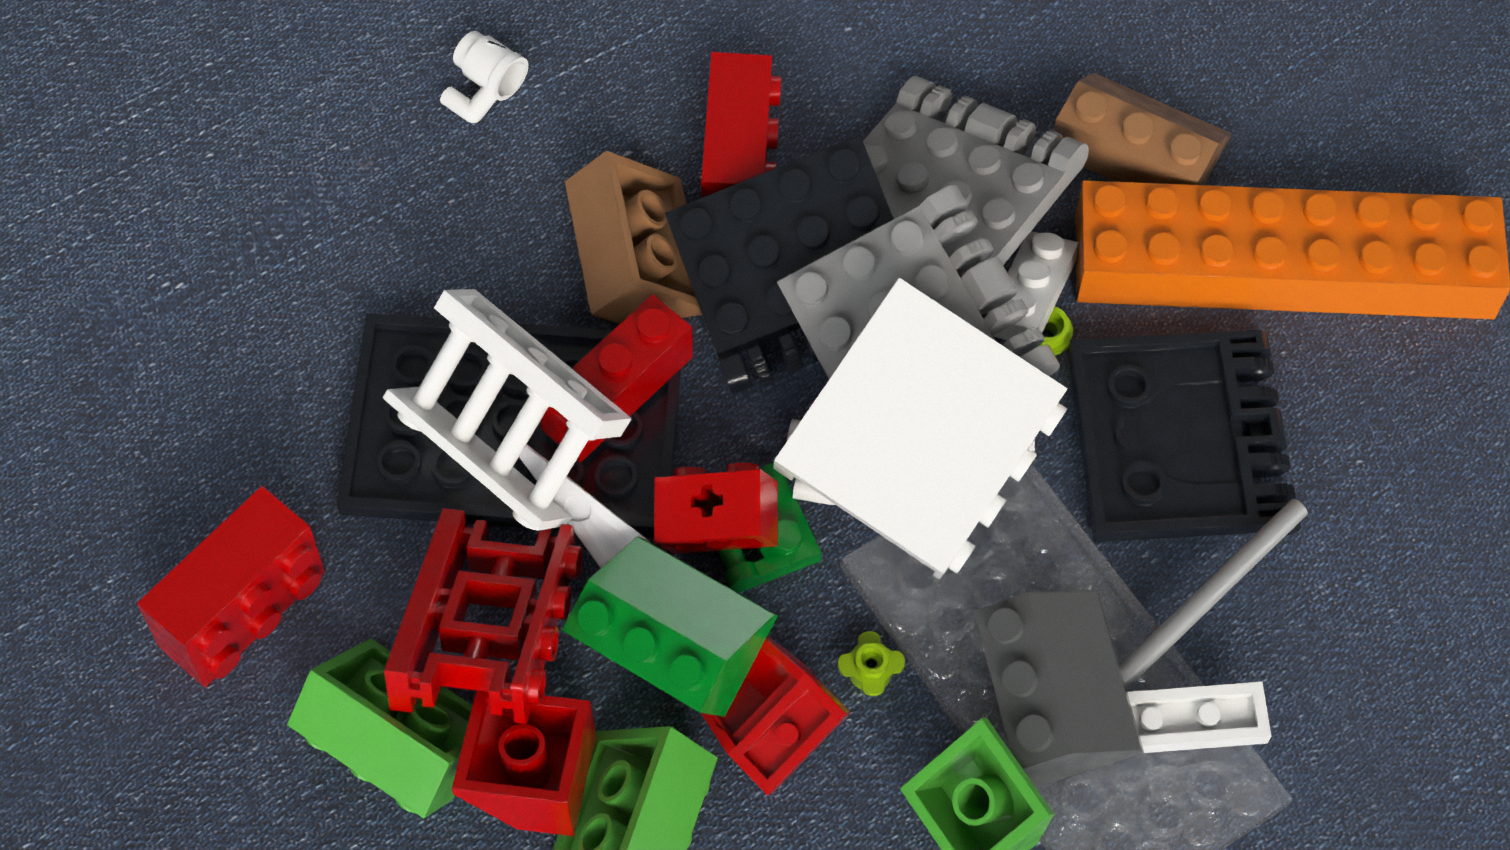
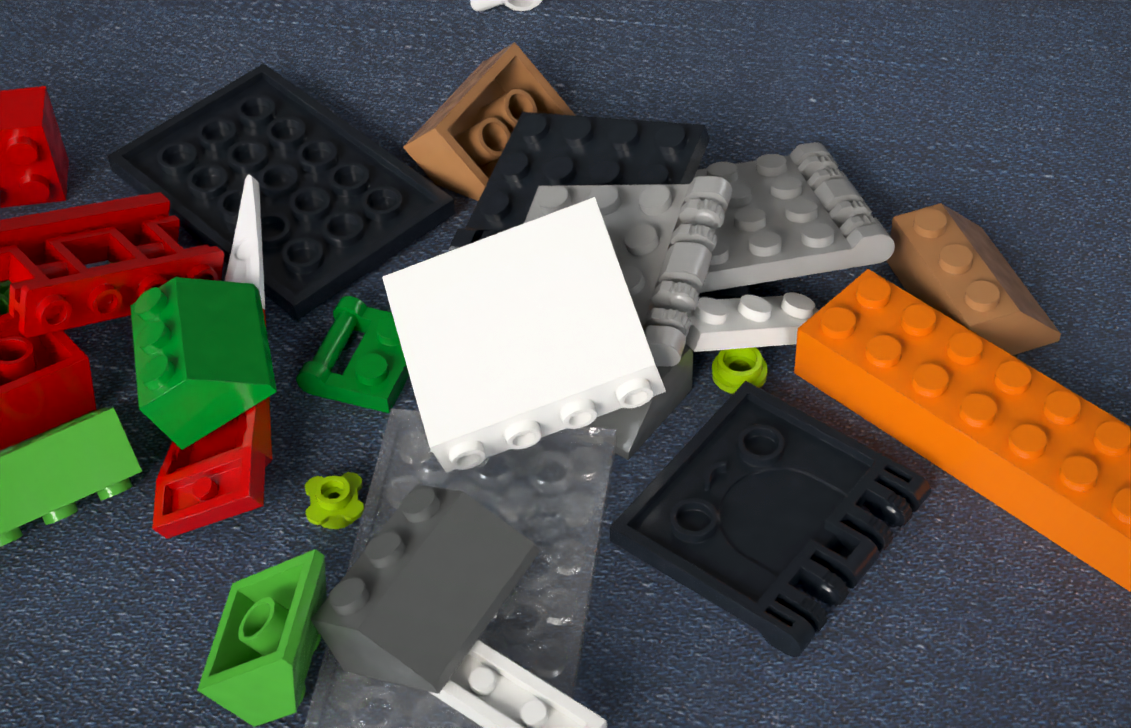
camera: 45 degrees right, 15 degrees down
white fence [383,289,632,531] -> none
red brick [540,294,693,463] -> none
red brick [654,463,778,554] -> none
red brick [701,52,781,198] -> none
light grey piece [1119,499,1308,690] -> none

